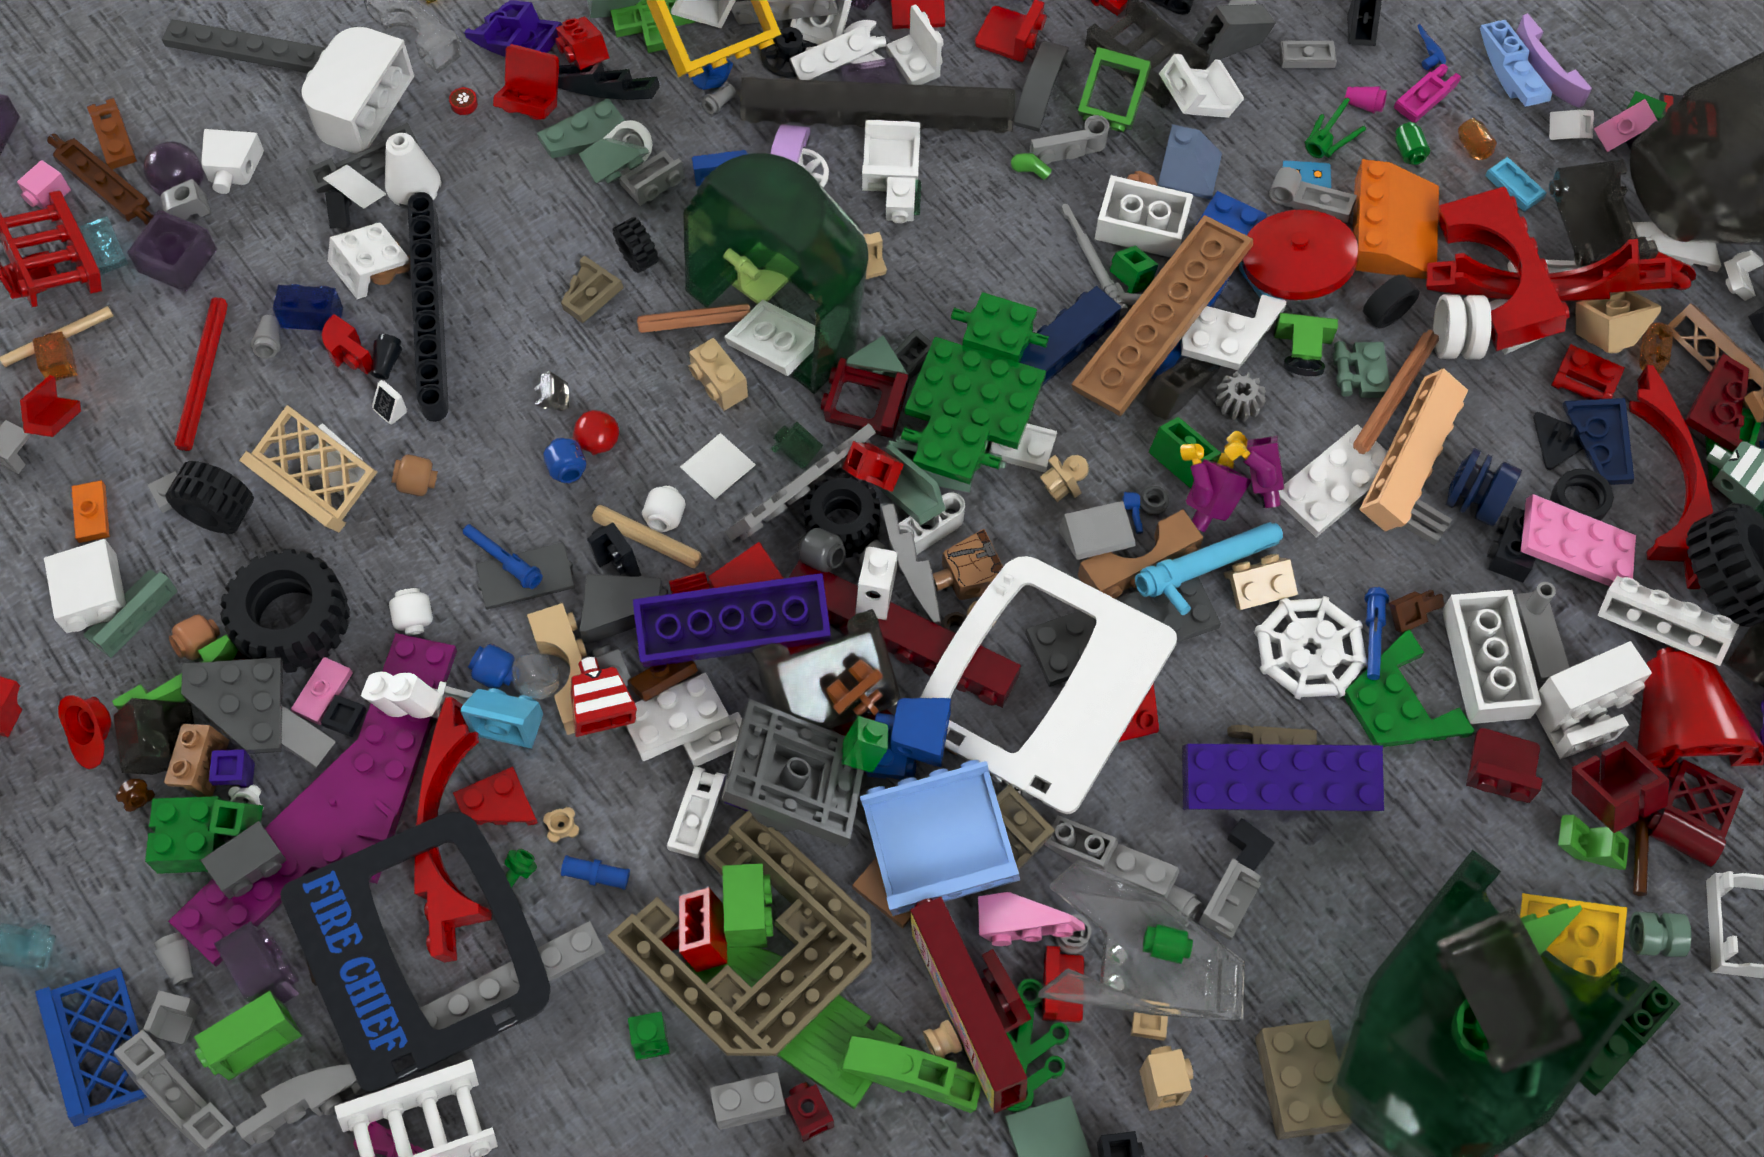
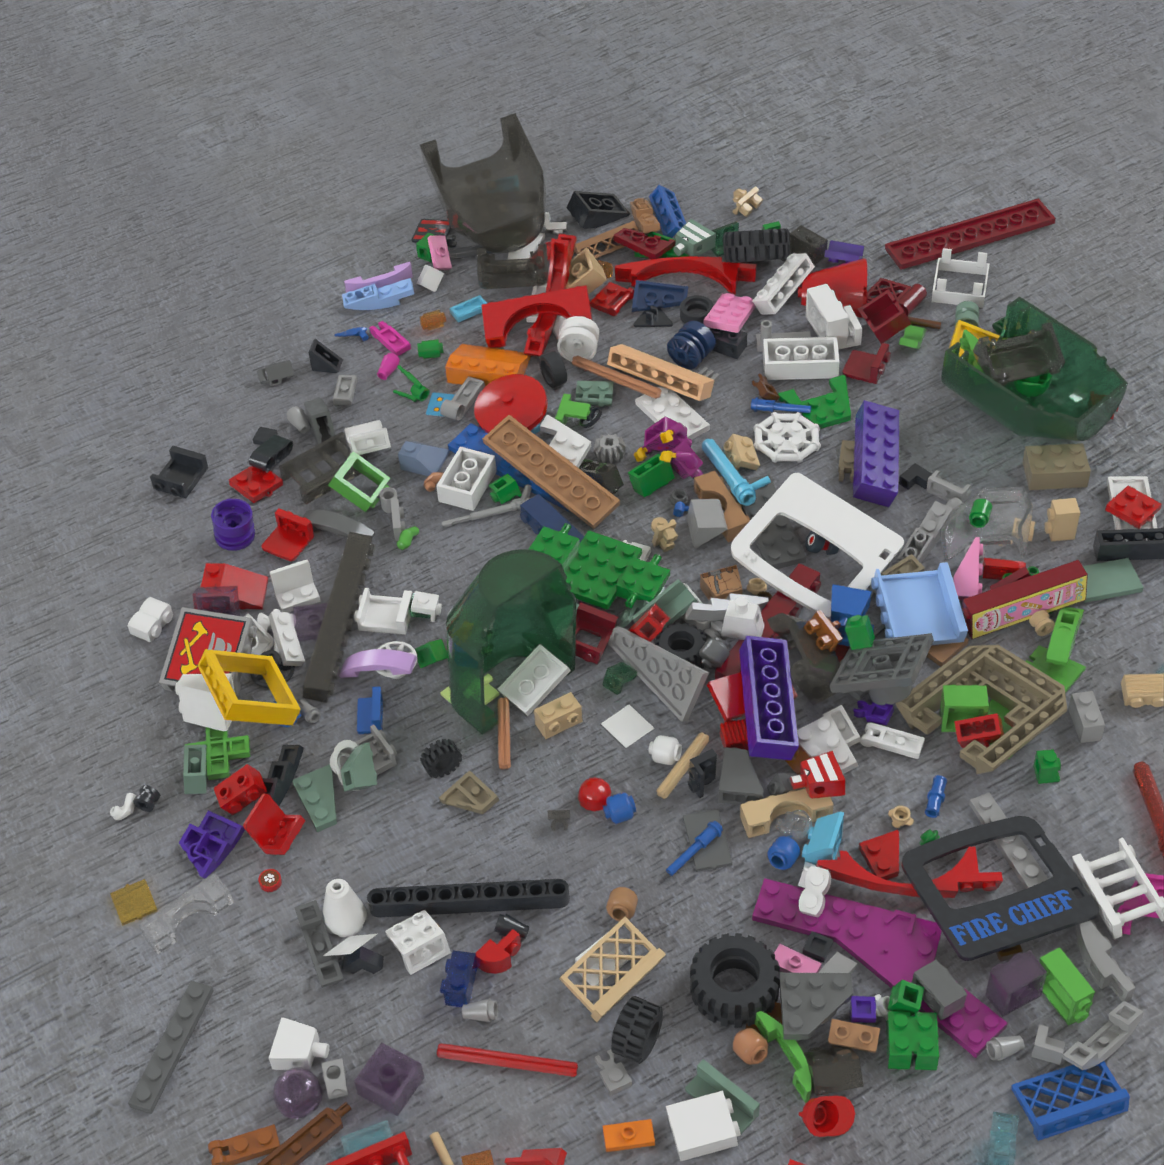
camera: 80 degrees left, 15 degrees down
reddish brown plate [116,779,155,812] -> none
white brick [302,27,414,154] -> none
slope [372,380,407,425] -> none
white head [389,588,433,636] -> none
dark red brick [785,1082,834,1142] -> none

